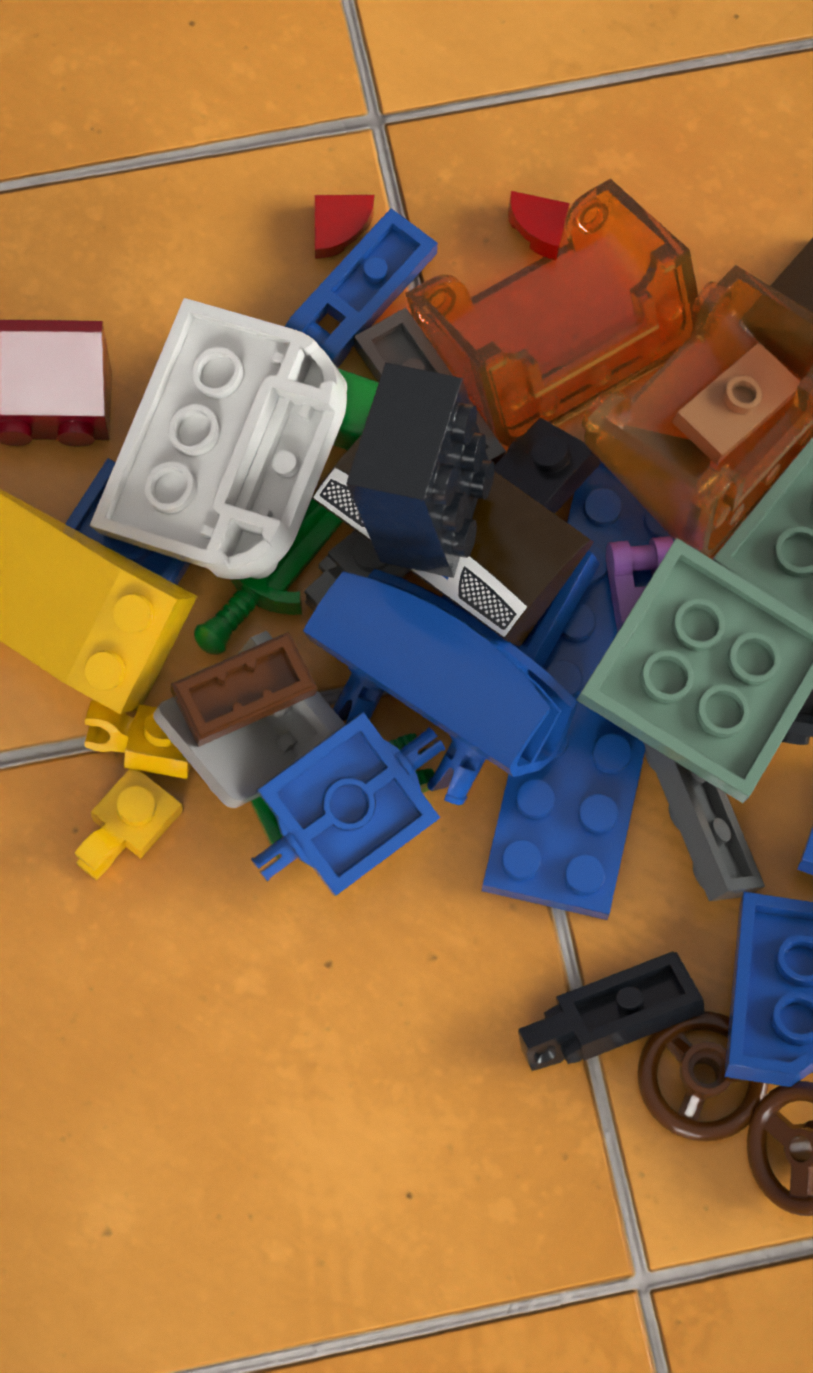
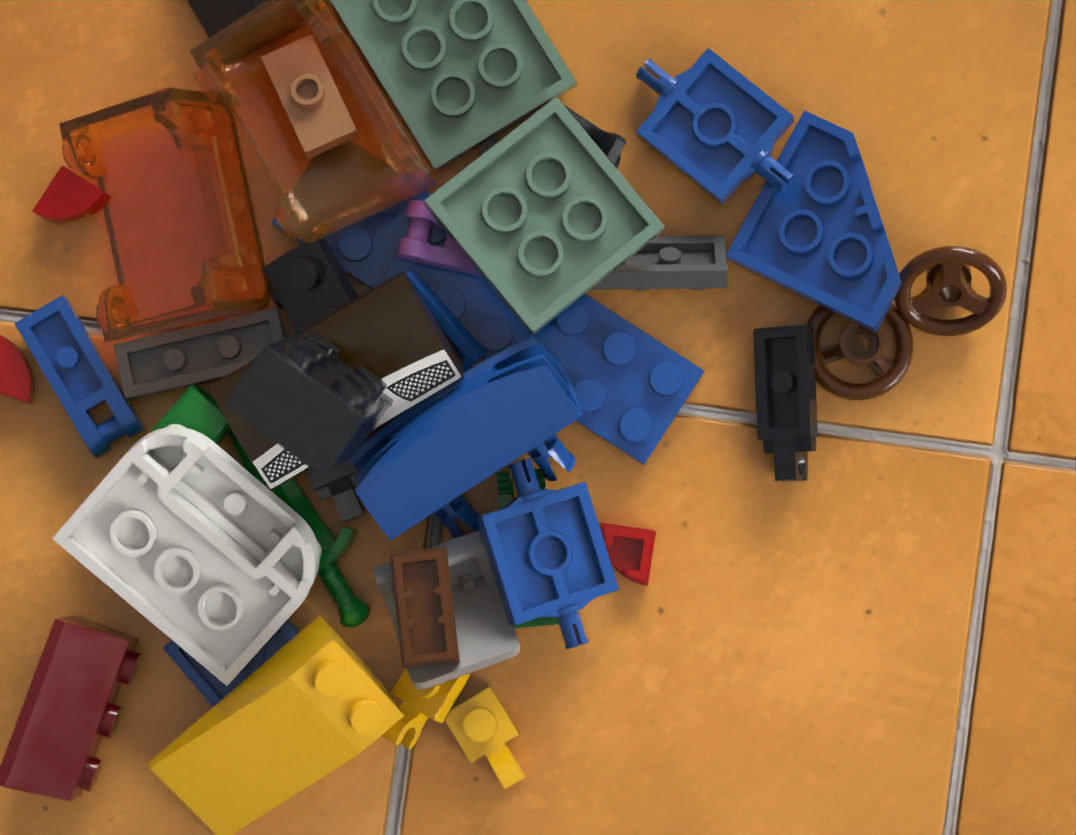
camera: 65 degrees left, 15 degrees up
none -> red tile [600,522,656,586]

